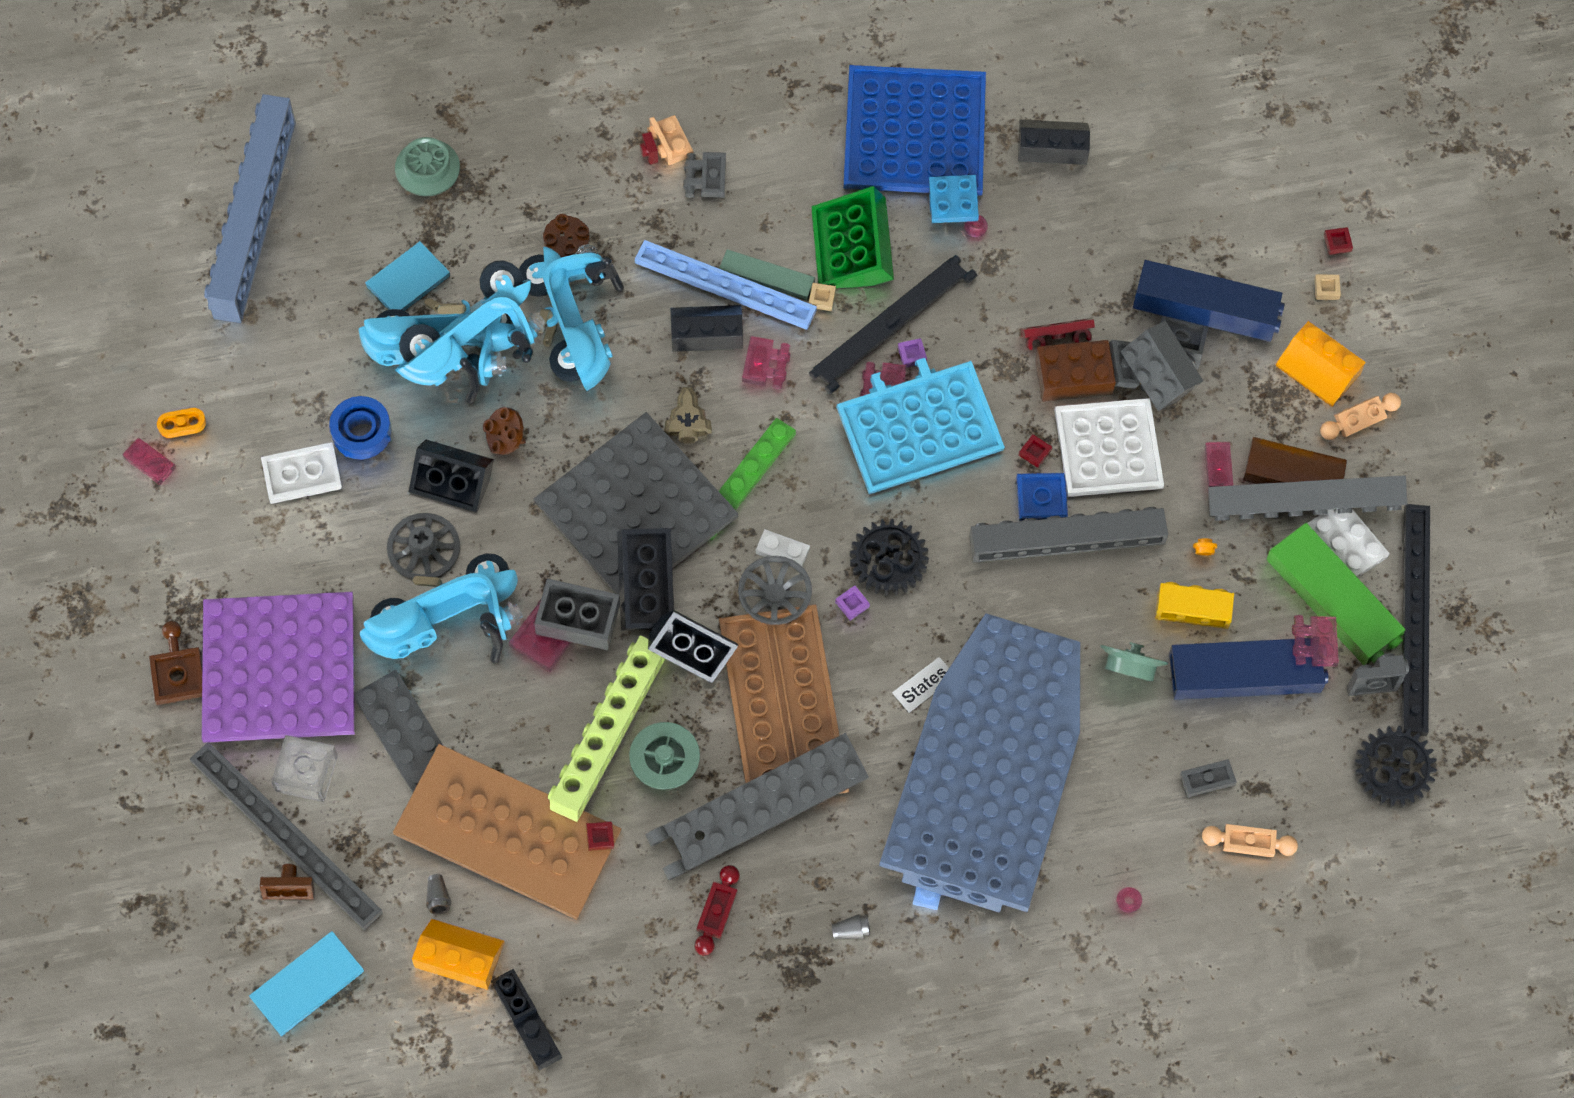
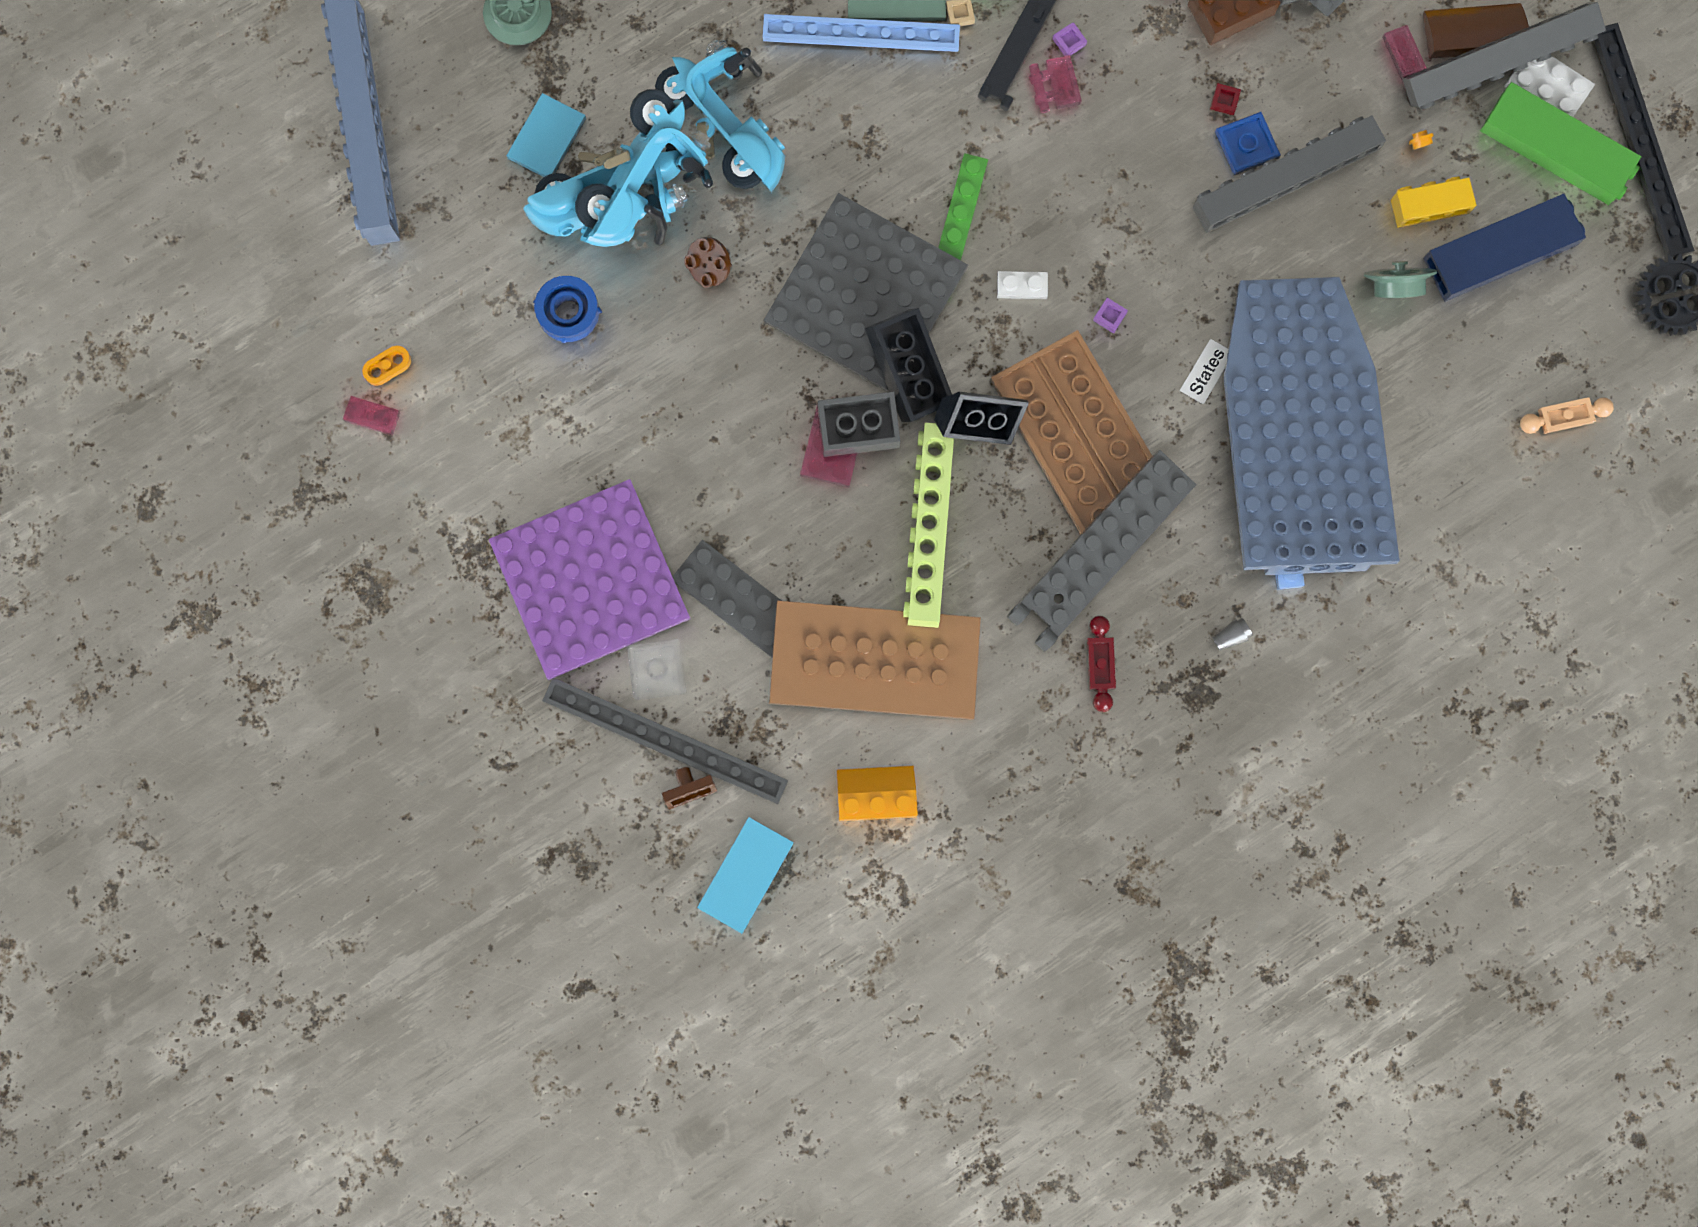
camera: 20 degrees left, 15 degrees up
reddish brown plate [149,621,203,705] -> none
white plate [261,442,342,504] -> none
medium azure piece [360,553,523,663] -> none
dark grey wheel [387,513,460,580] -> none
black slope [408,439,494,512] -> none
flat silver cone [426,874,452,914] -> none
black slope [491,968,562,1071] -> none
reddish brown plate [543,214,590,258] -> none
dark red plate [586,821,614,851] -> none
sand green wheel [629,722,700,790] -> none
dark tan rock [664,387,712,444] -> none
black slope [670,305,743,352] -> none
dark grey wheel [738,556,812,625] -> none
clear pink plate [742,336,791,389] -> none
medium azure hinge [836,358,1005,495] -> none
black gear [850,519,929,596] -> none
white plate [1054,398,1164,497] -> none
clear pink plate [1116,887,1142,913] -> none
dark grey plate [1180,759,1237,798] -> none
clear pink plate [1292,615,1339,667] -> none
dark grey plate [1347,653,1409,696] -> none

